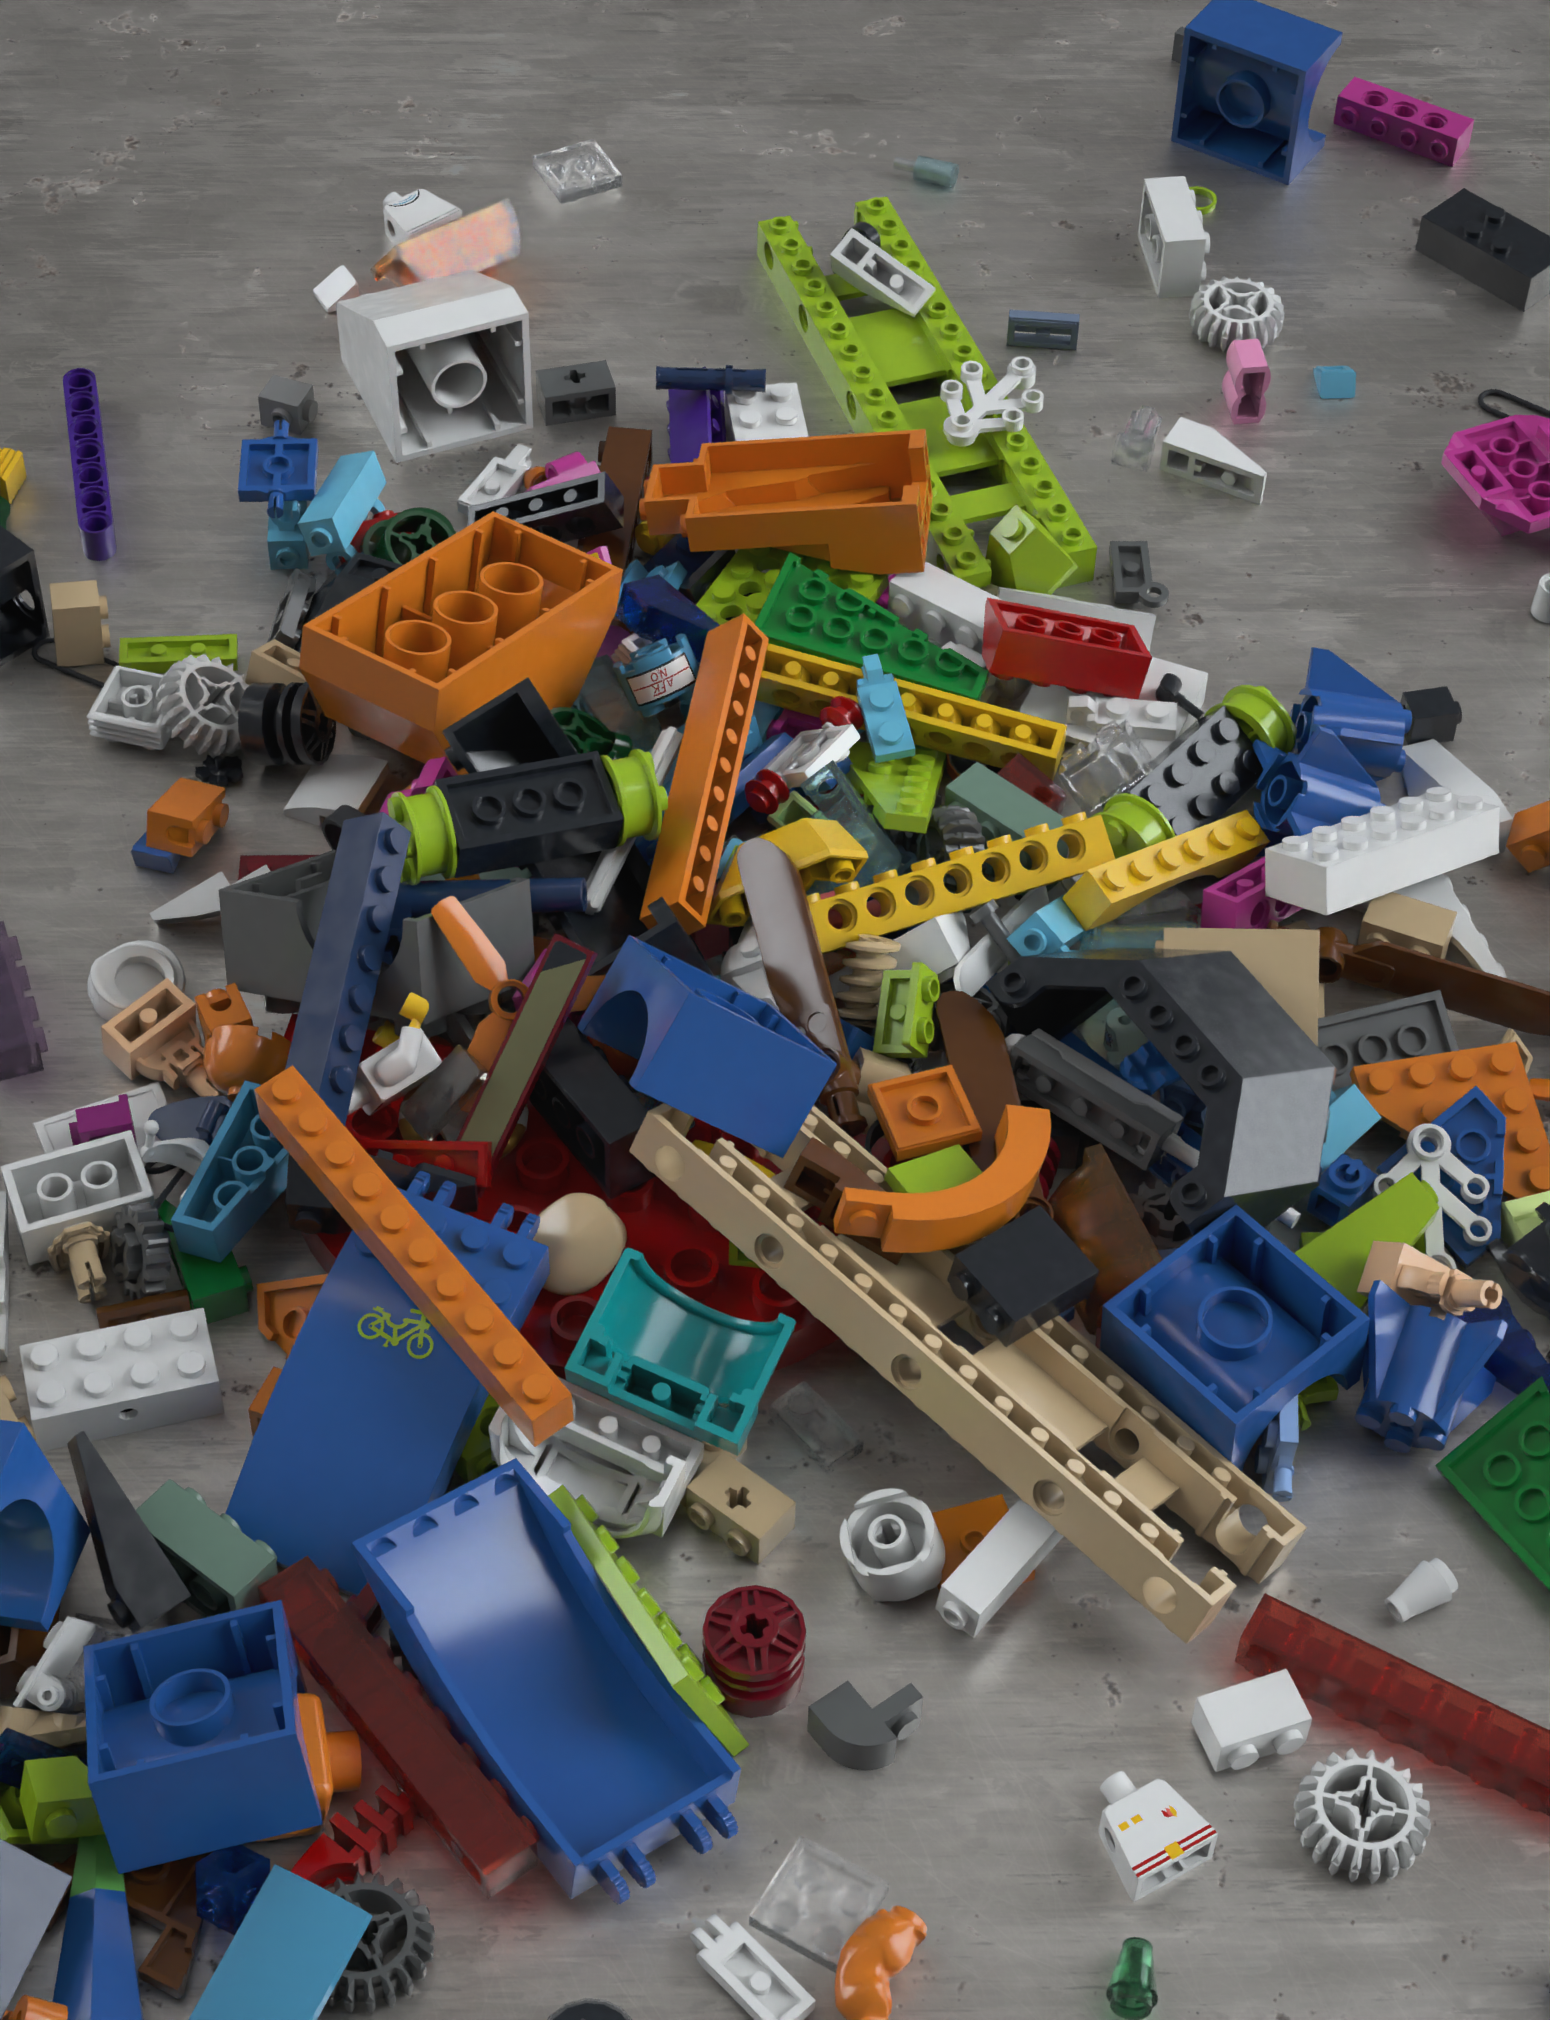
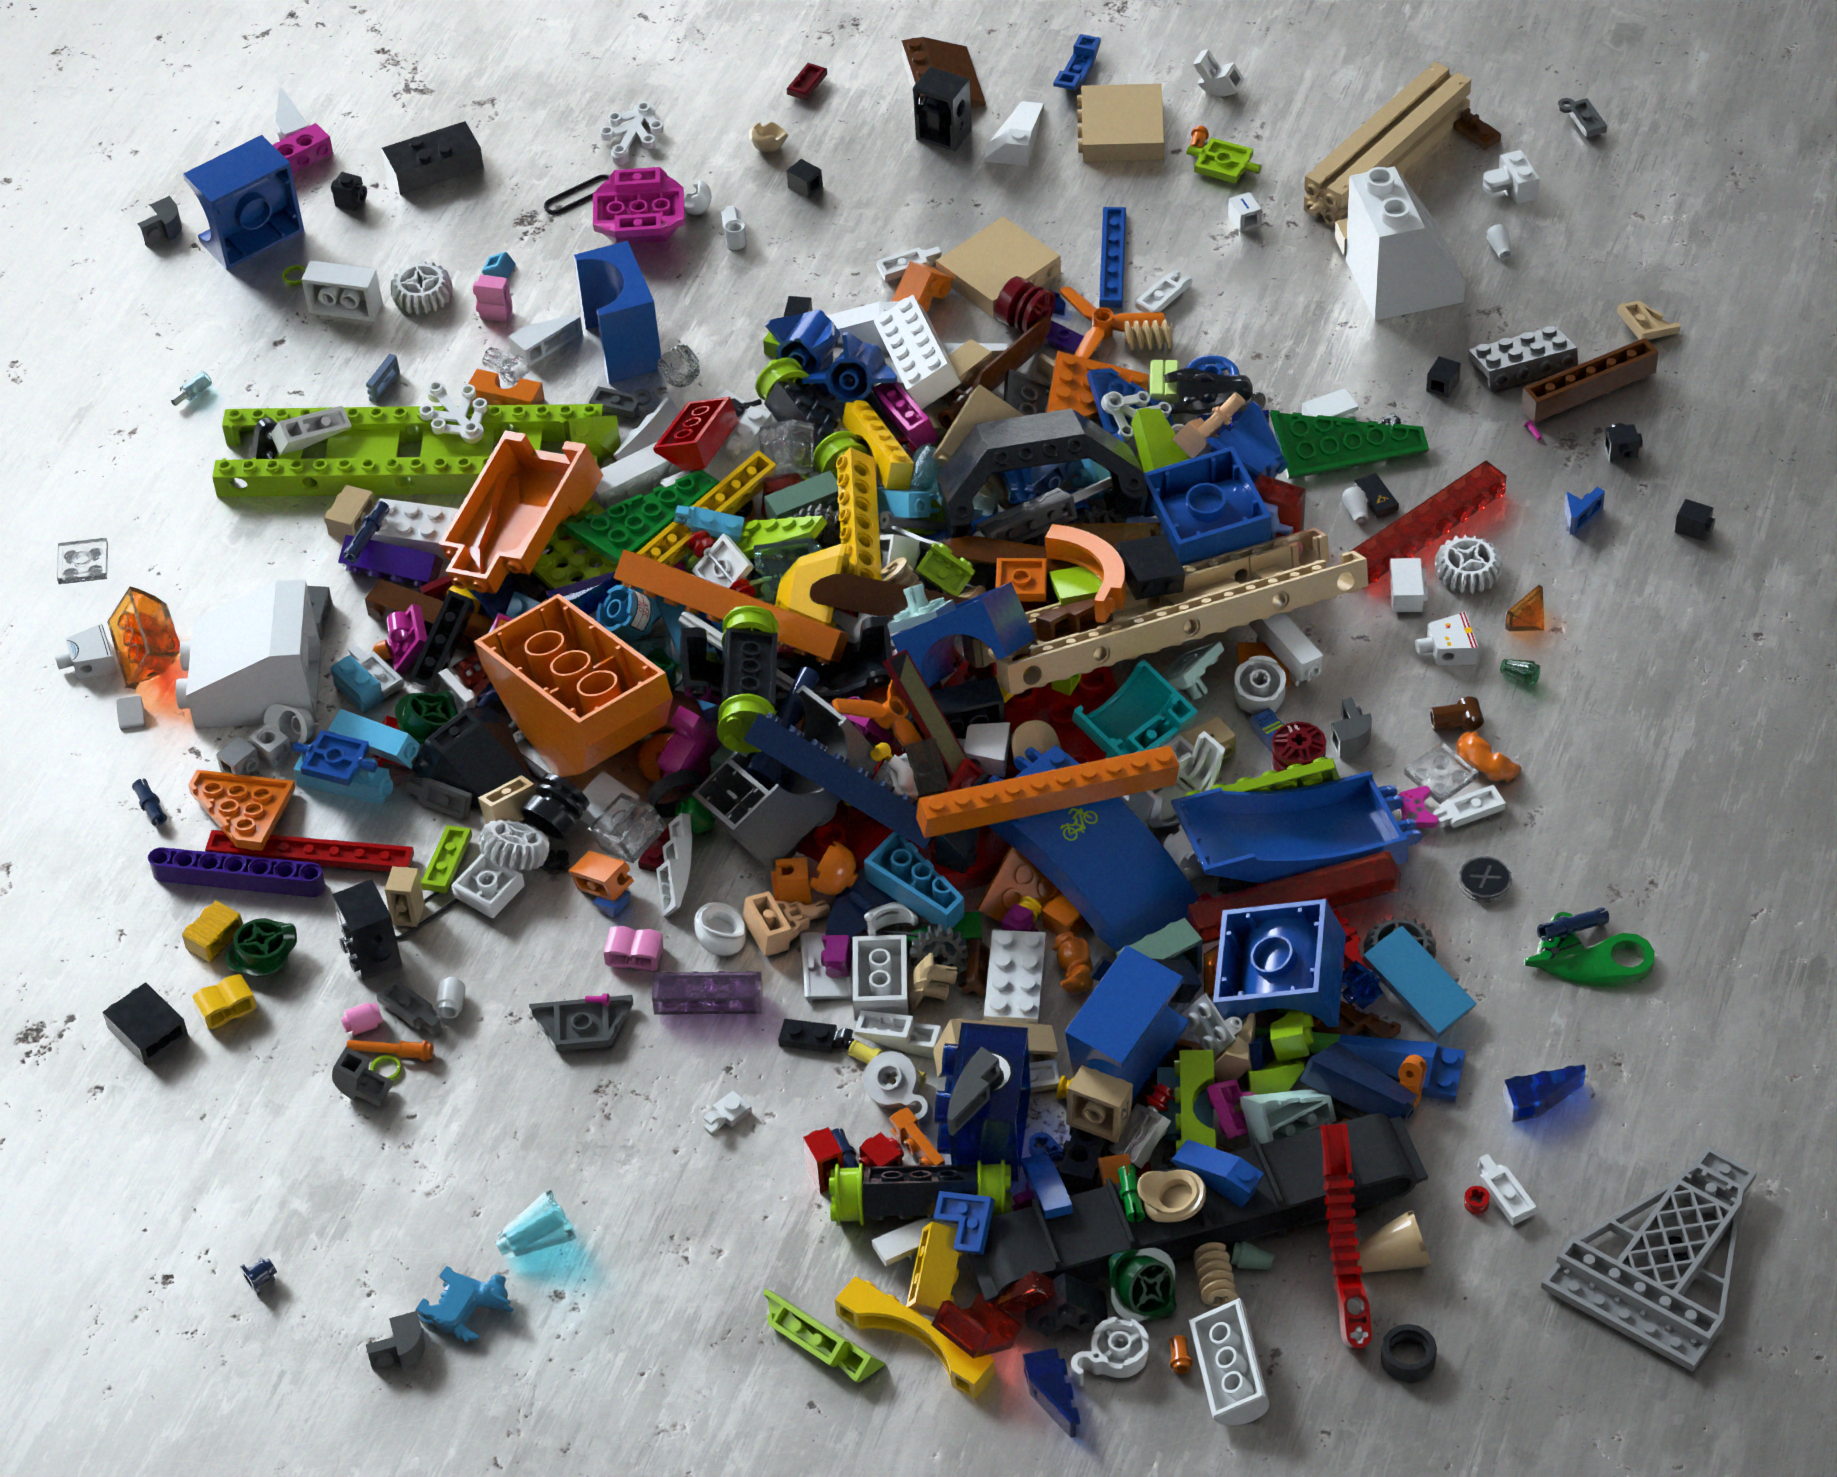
camera: 65 degrees left, 0 degrees up
none -> dark blue pin [132,778,167,826]
none -> orange plate [188,769,295,851]
none -> red plate [205,830,414,872]
none -> white brick [249,723,292,769]
none -> white piece [264,704,319,746]
none -> white slope [275,88,309,142]
none -> tan brick [324,485,375,539]
none -> medium azure brick [330,655,384,713]
none -> black brick [331,172,367,211]
none -> orange arch [467,369,545,405]
none -> blue piece [574,241,663,384]
none -> clear brick [587,792,667,864]
none -> bright pink brick [604,926,663,971]
none -> clear hair [657,344,700,388]
none -> light aqua plate [887,584,956,634]
none -> white torso [957,722,1011,777]
none -> magenta brick [1001,903,1038,932]
none -> yellow bush [1018,896,1042,922]
none -> orange animal [1052,932,1093,996]
none -> light aqua plate [1160,641,1224,701]
none -> blue leg [1249,708,1284,752]
none -> clear red panel [1254,474,1306,543]
none -> black tile [1354,472,1399,518]
none -> dark pink piece [1398,786,1438,828]
none -> reddish brown piece [1430,696,1484,731]
none -> clear orange slope [1505,585,1544,631]

